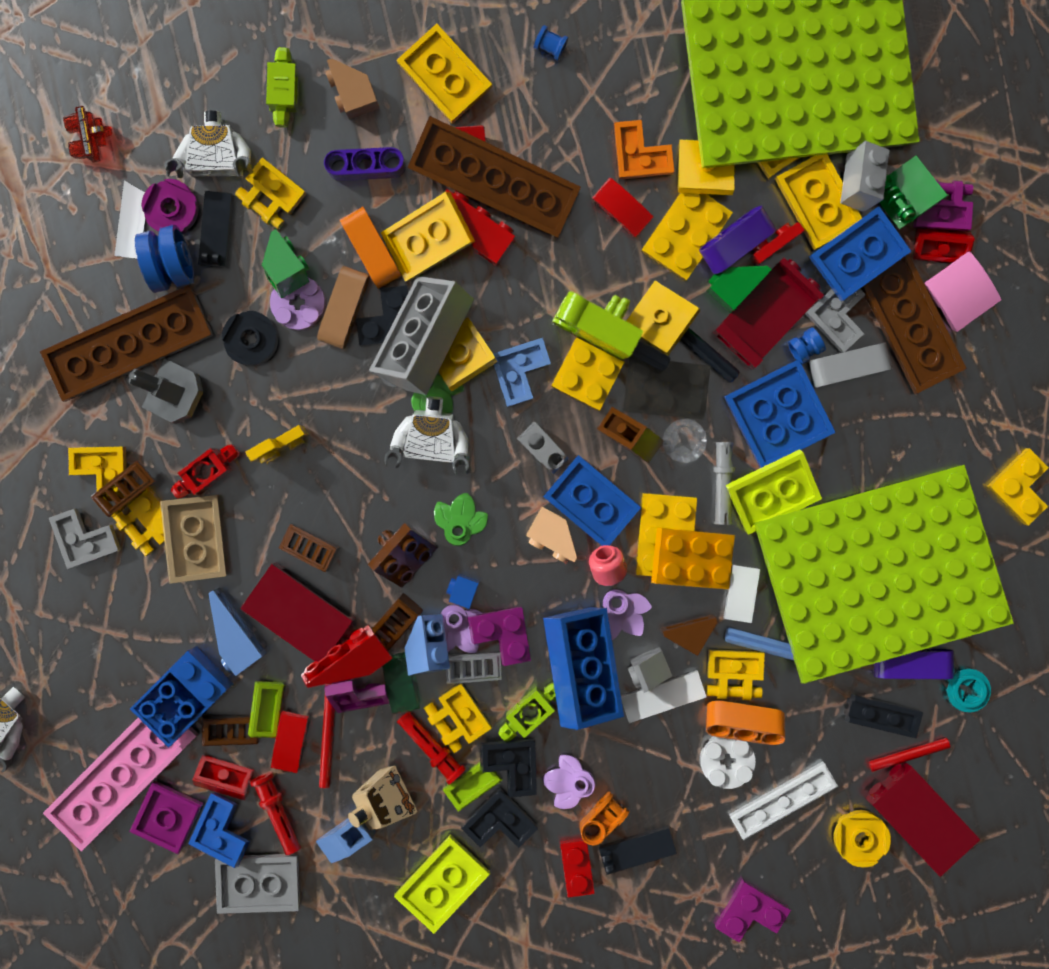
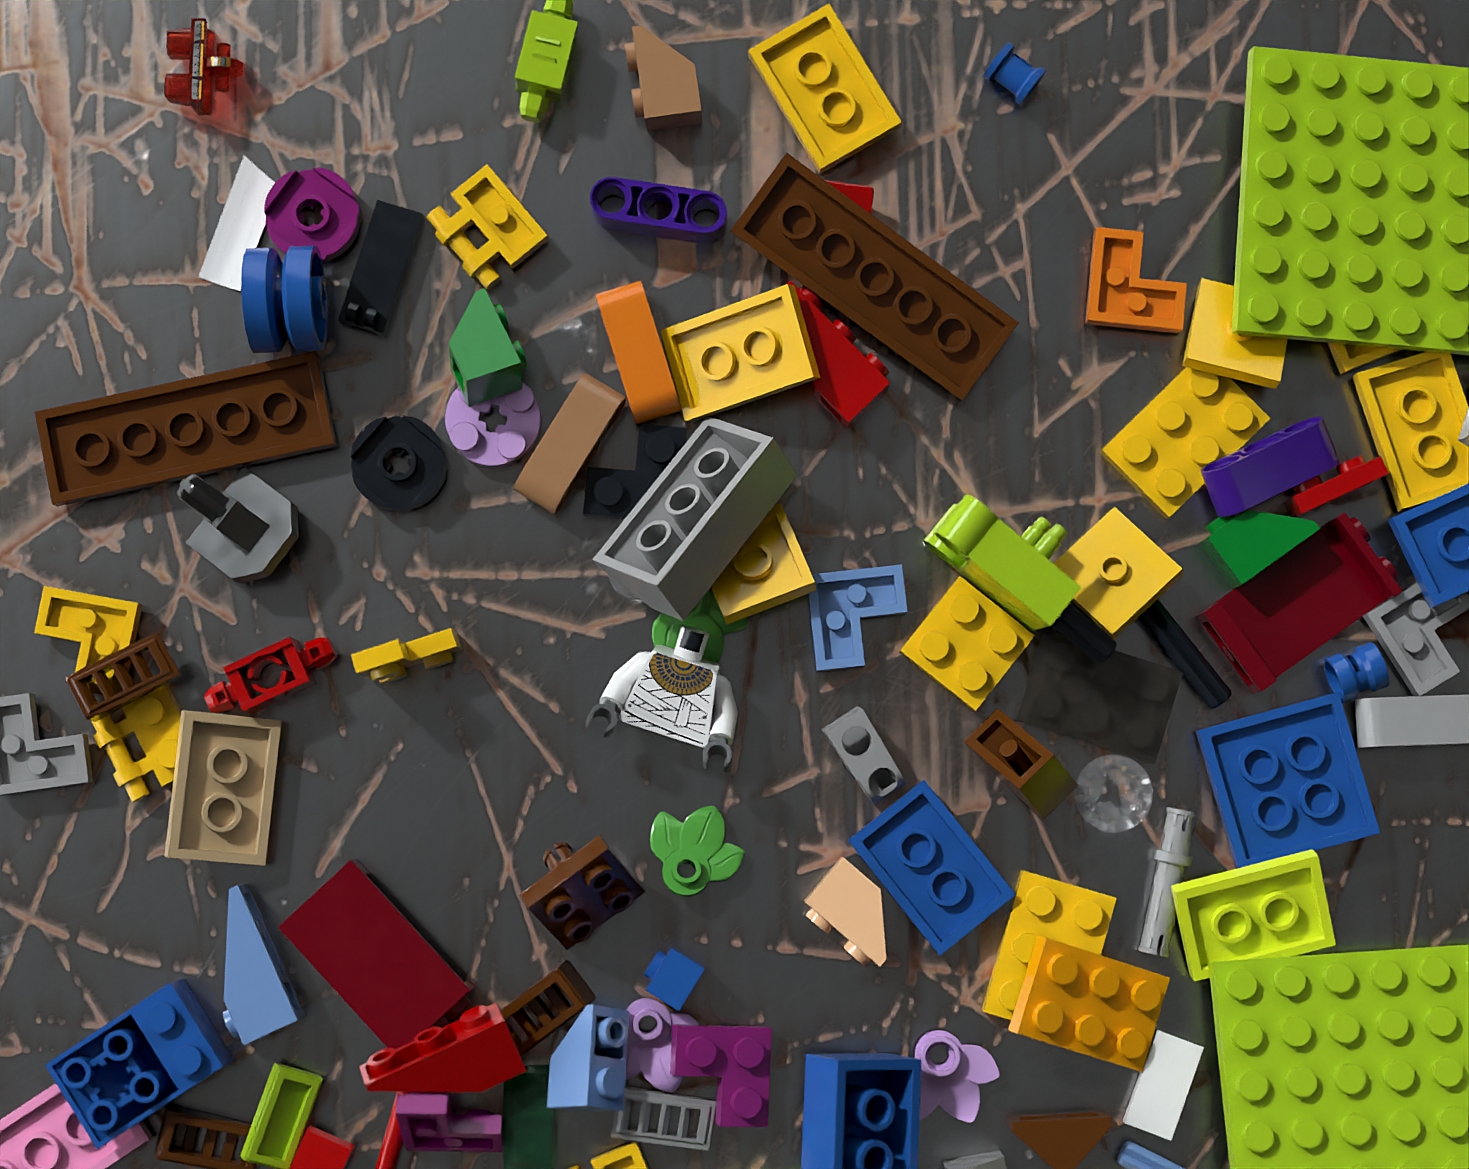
camera: 10 degrees right, 5 degrees down
torso [164,110,253,178] -> none
reddish brown slope [279,524,340,573] -> none
coral head [589,545,627,586] -> none
red slope [592,178,654,237] -> none

